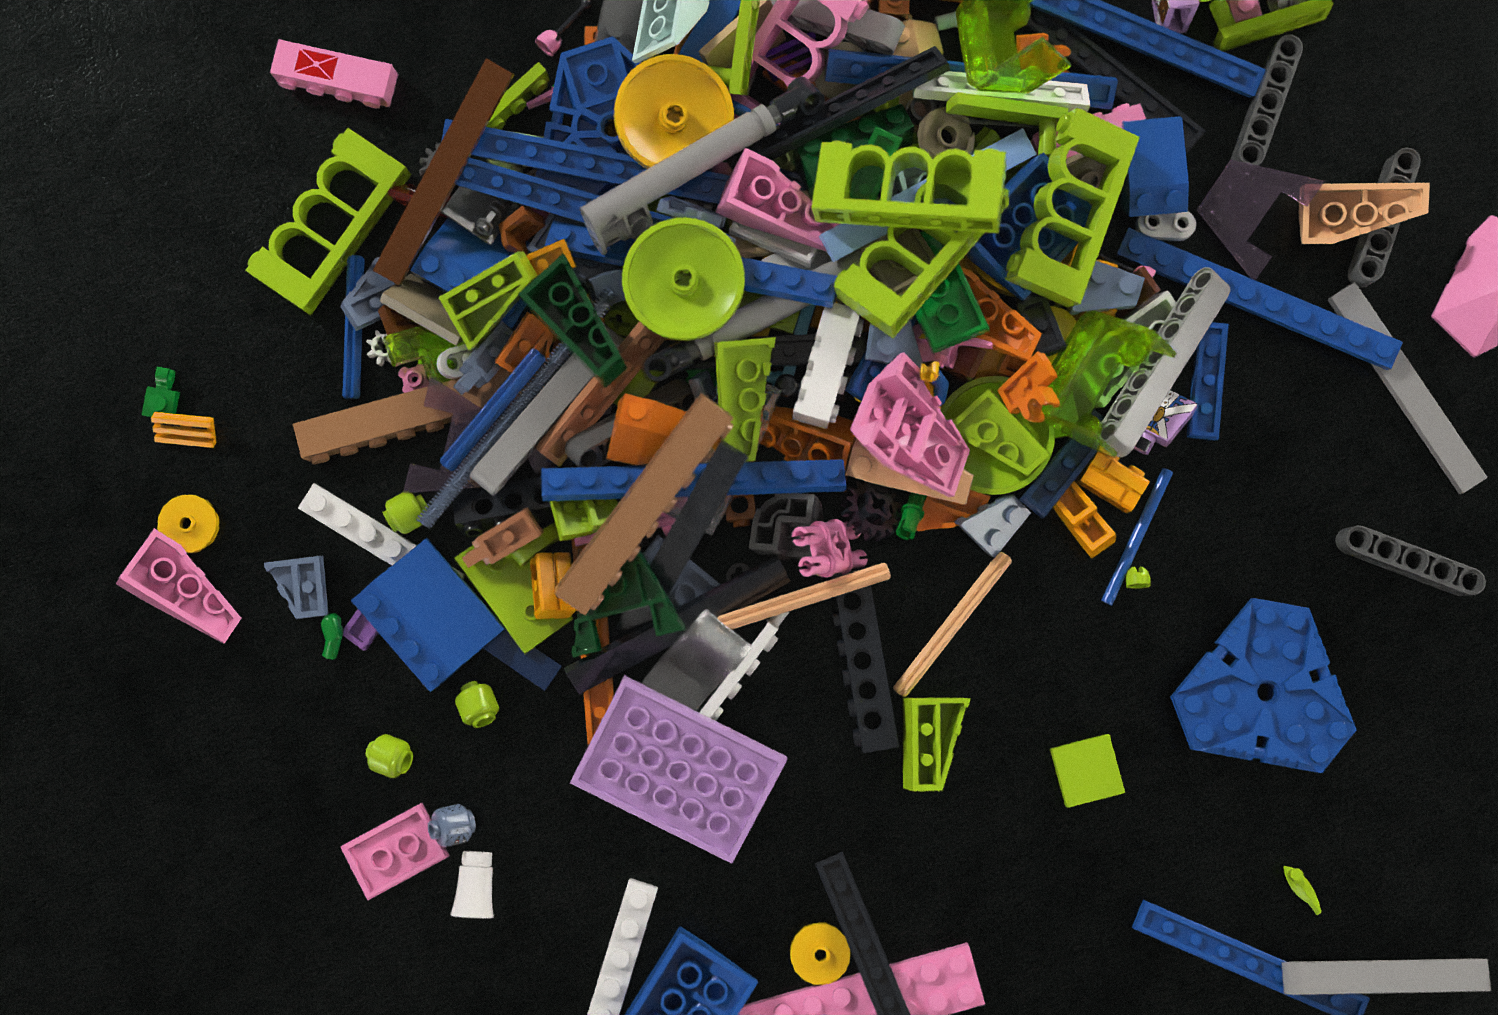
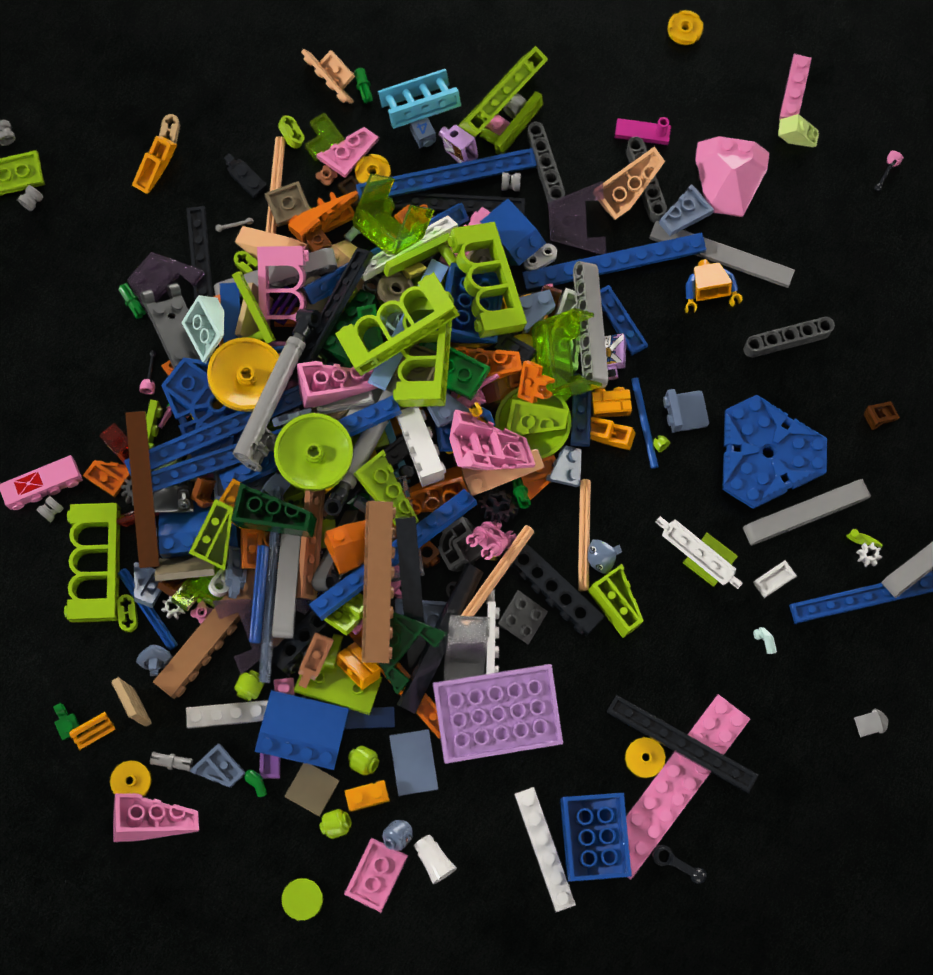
camera: 35 degrees left, 10 degrees down
none -> light grey wheel [36,496,64,523]
none -> orange wing [83,460,131,498]
none -> clear red torso [99,423,129,465]
none -> tan tile [112,677,152,726]
none -> lime beam [117,594,138,632]
none -> sand blue piece [136,645,173,676]
none -> light grey pin [150,752,193,772]
none -> bright pink plate [274,678,295,695]
none -> lime tile [282,878,323,920]
none -> dark tan tile [284,763,340,817]
none -> light orange brick [345,780,390,812]
none -> sand blue tile [390,729,438,796]
none -> light yellow slope [402,262,427,279]
none -> dark grey hinge [498,590,548,644]
none -> light grey wheel [502,172,521,192]
none -> sand blue piece [587,539,622,574]
none -> dark pink piece [615,117,671,145]
none -> white plate [655,516,743,589]
none -> sand blue wing [659,184,714,236]
none -> sand blue bracket [663,389,709,433]
none -> light orange torso [685,259,742,313]
none -> light grey beam [743,479,871,545]
none -> white tile [753,560,797,598]
none -> light aqua arm [753,627,777,654]
none -> white gear [856,542,882,567]
none -> reddish brown slope [864,401,900,430]

